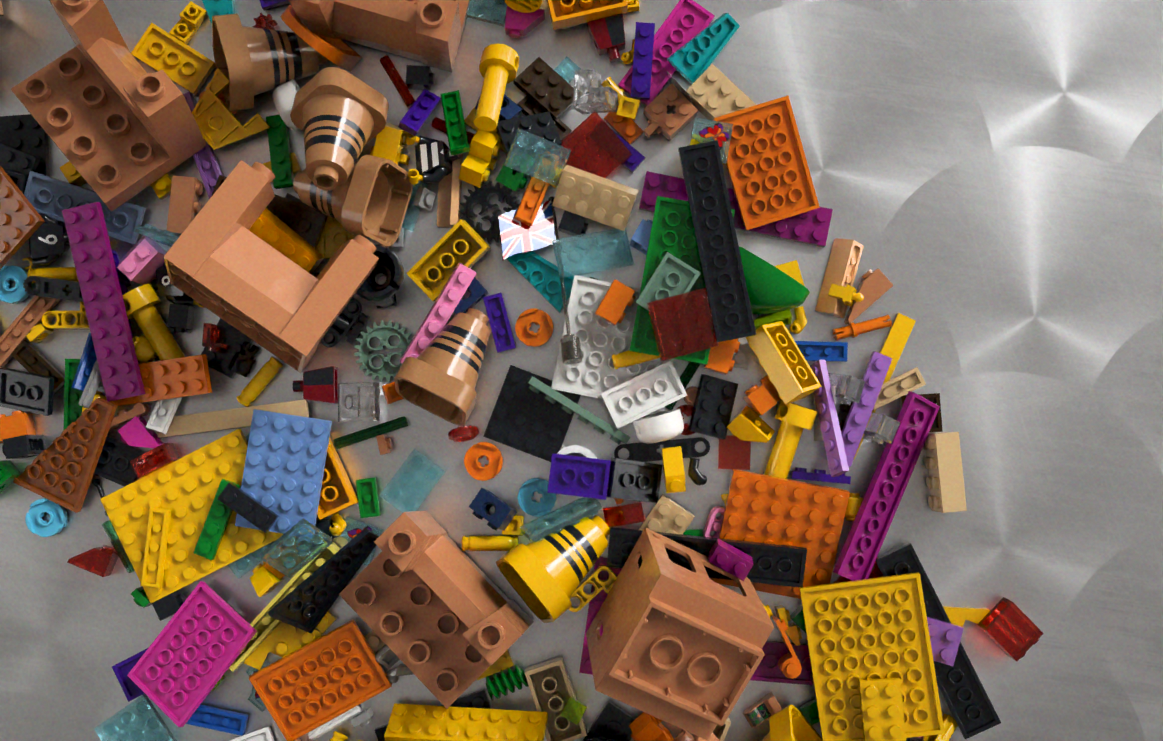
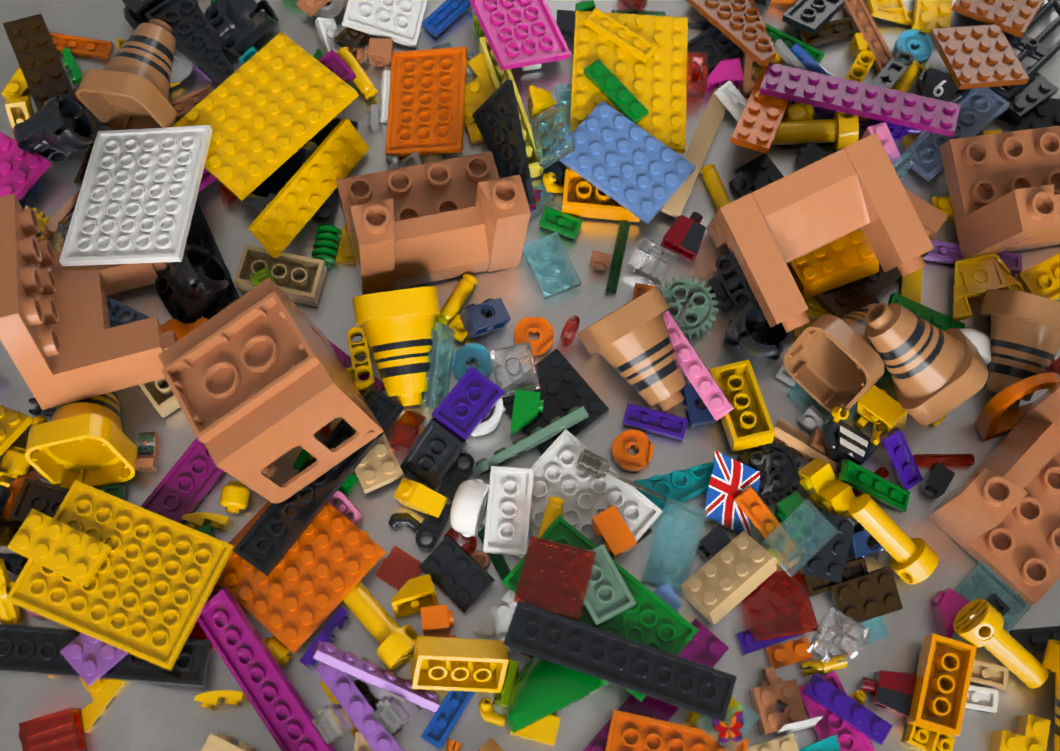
camera: 110 degrees right, 15 degrees down
clear red bracket [202,323,227,352] -> none
black plate [218,482,279,533] -> none
yellow plate [616,96,640,120] -> none
orange brick [703,333,740,375] -> none
magenta brick [708,538,754,581] -> none
orange door [772,616,802,679] -> none
none -> yellow slope [194,690,246,710]
none -> clear slope [490,342,540,397]
none -> green slope [510,389,544,436]
none -> nougat plate [808,428,827,457]

